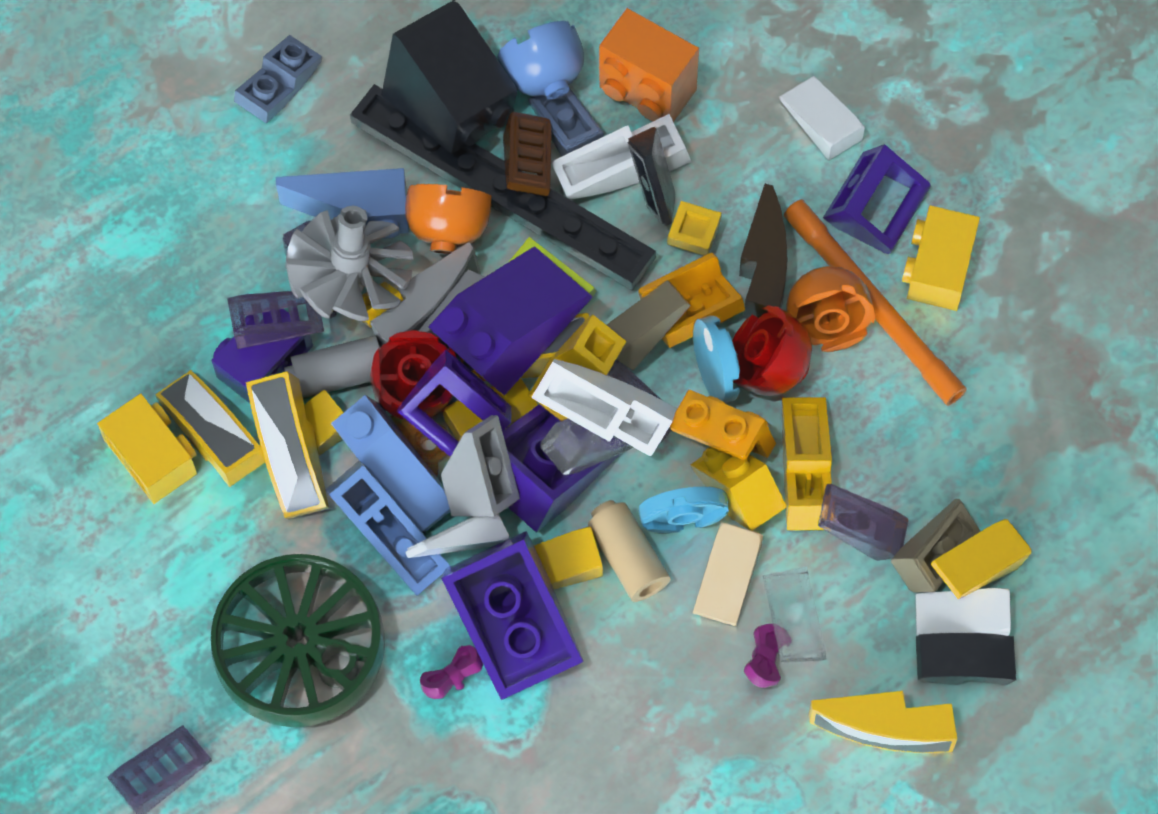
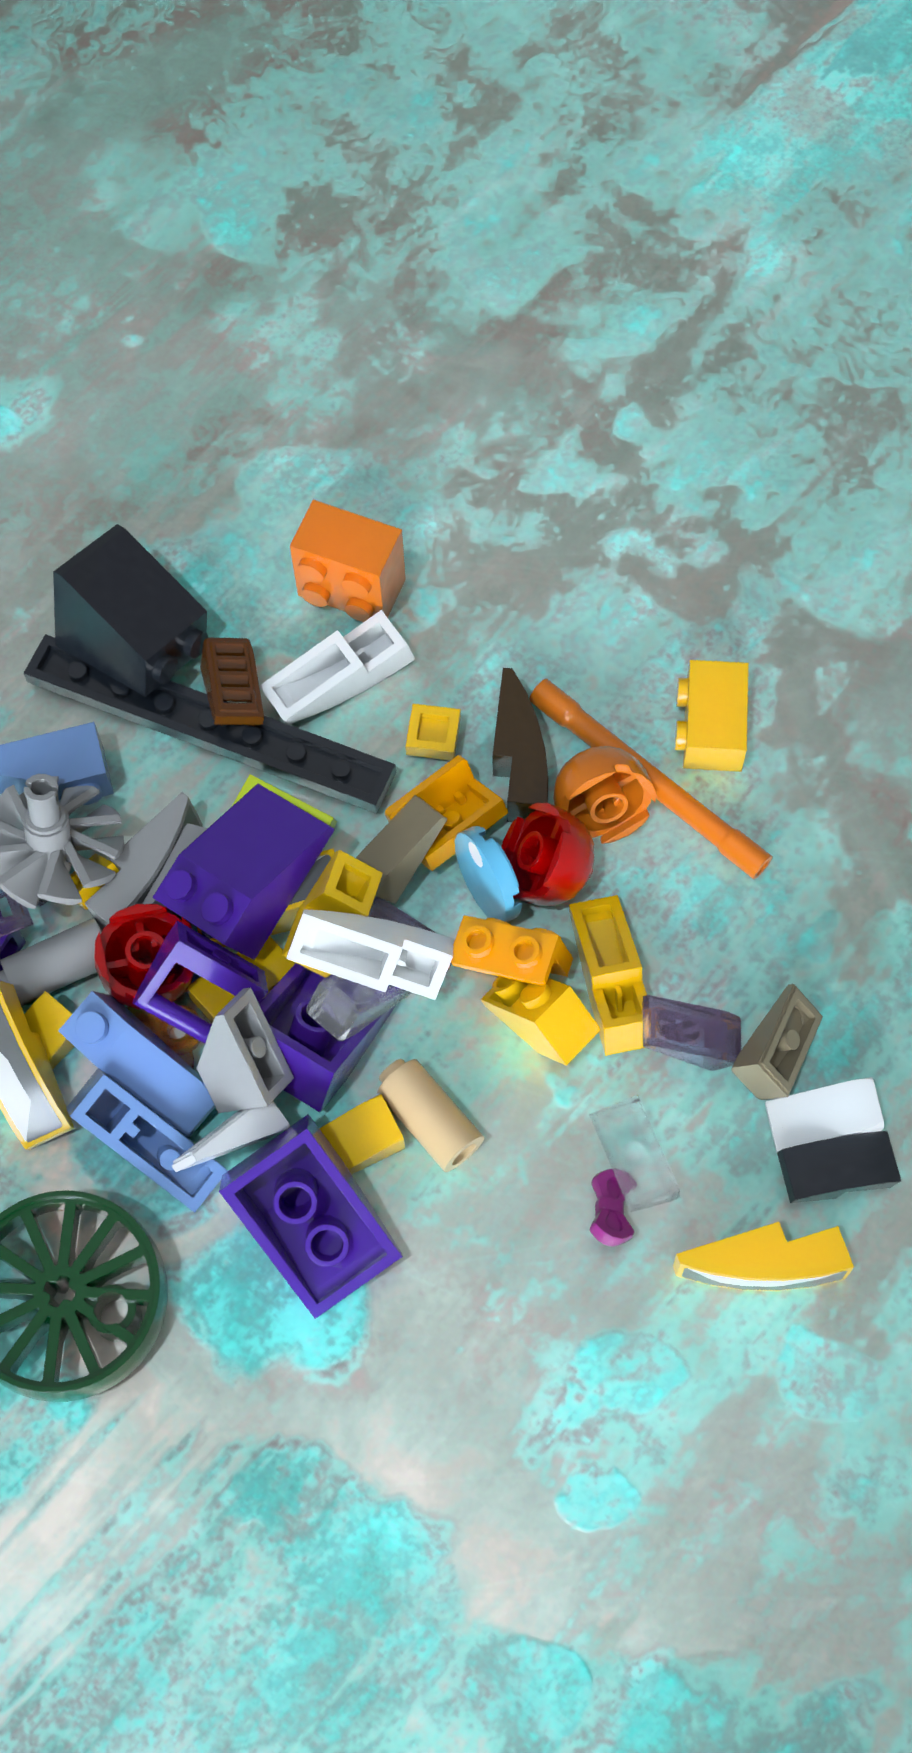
camera: 10 degrees left, 0 degrees up
orange cylinder [405,184,492,254] -> none
magenta piece [420,645,483,699] -> none
medium blue cylinder [497,21,584,100] -> none
sand blue slope [528,89,604,156] -> none
black slope [627,127,675,226] -> none
medium azure tile [638,487,729,533] -> none
tan slope [693,522,763,626] -> none
white slope [780,76,865,161] -> none
dark purple tile [823,144,931,254] -> none
yellow slope [931,519,1032,599] -> none

